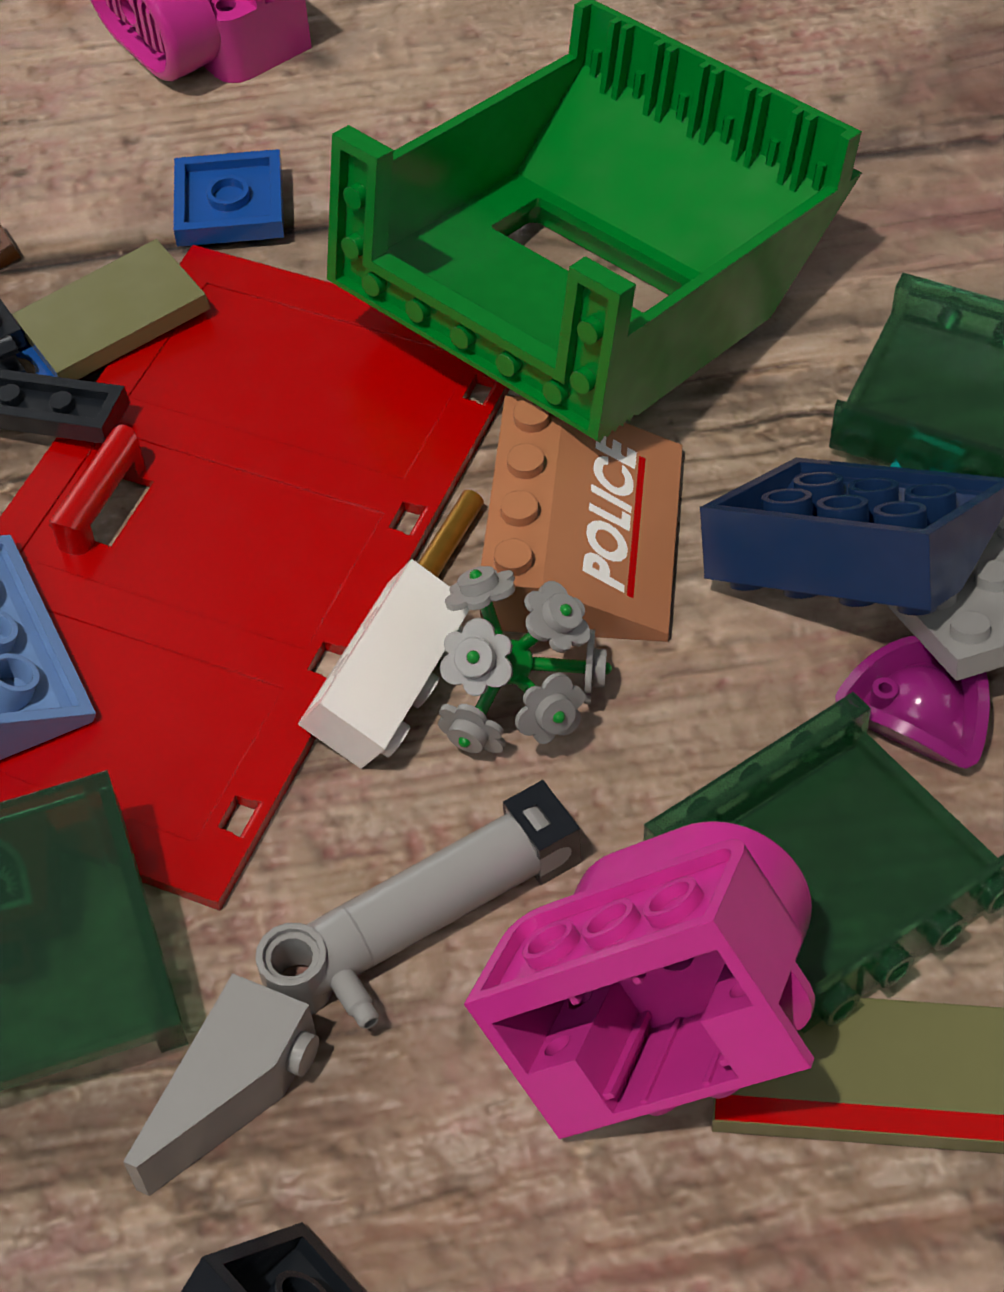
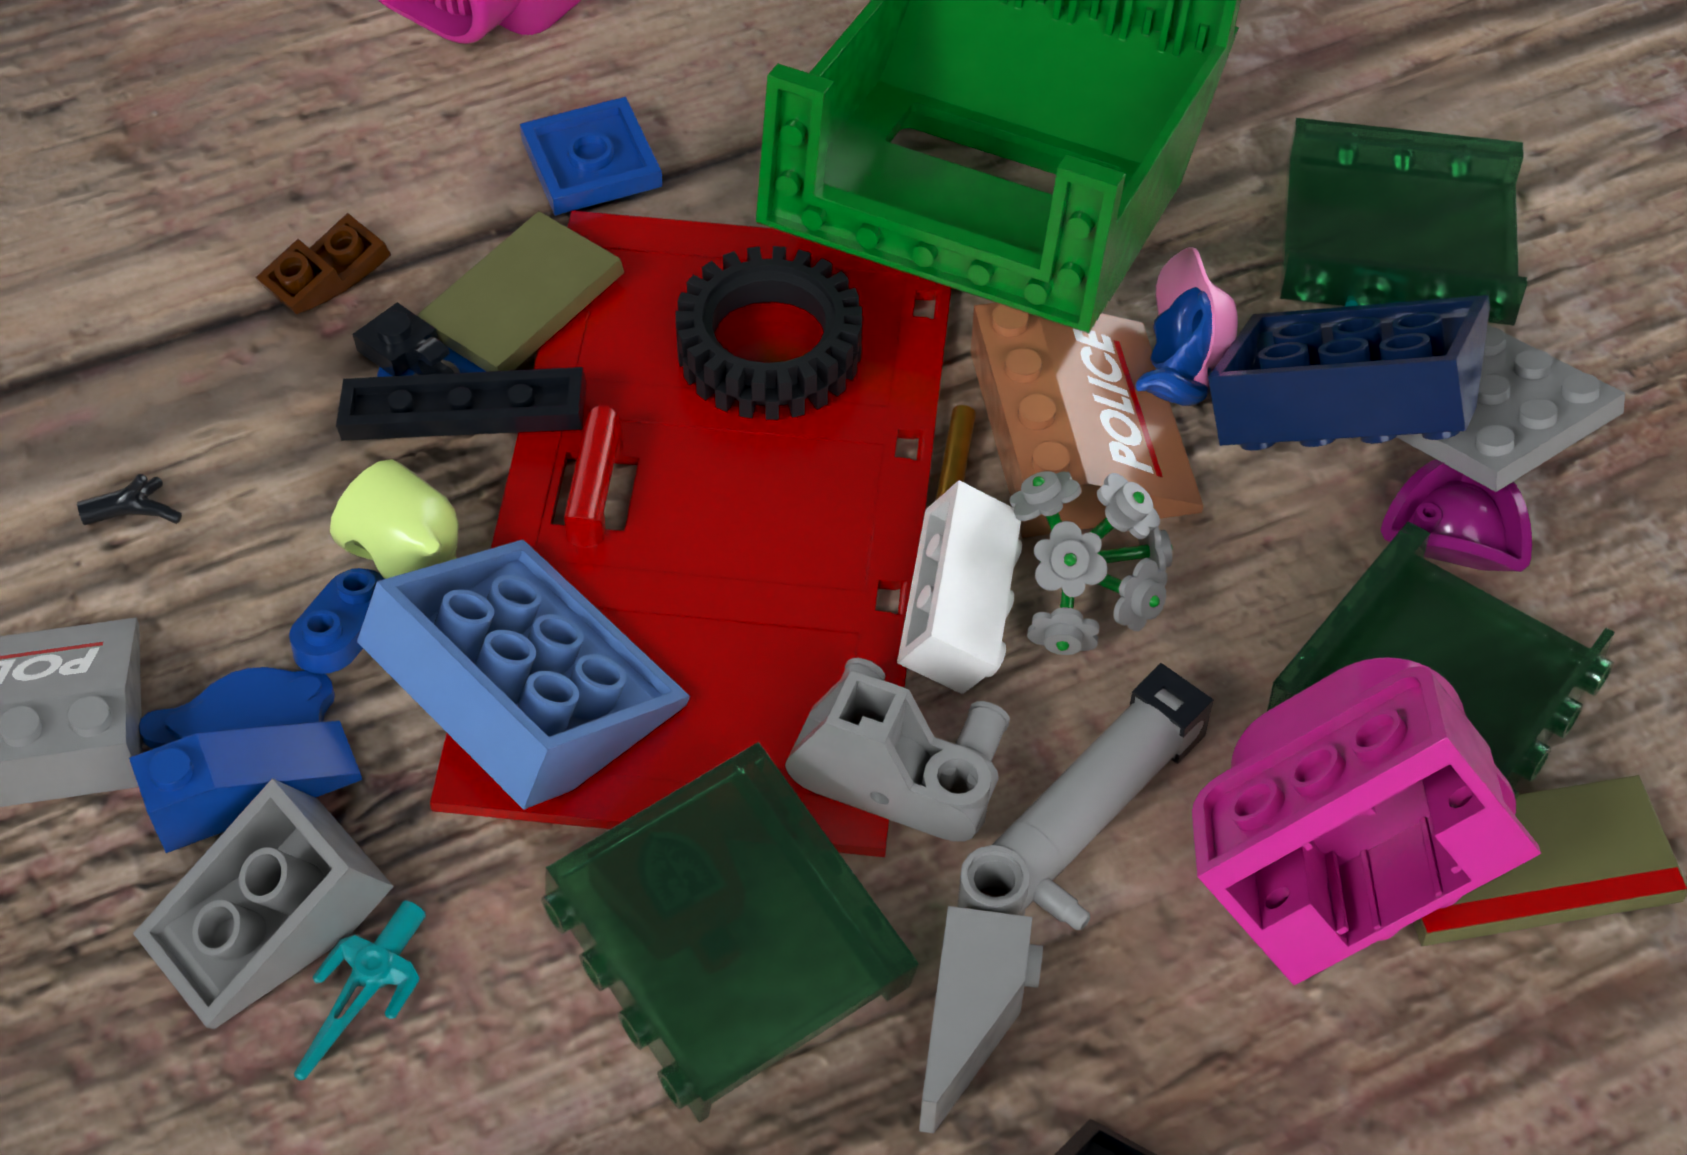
camera: 20 degrees left, 0 degrees up
none -> black tyre [676,246,863,420]
none -> light grey piece [785,658,1010,842]
none -> hair [1135,247,1238,406]

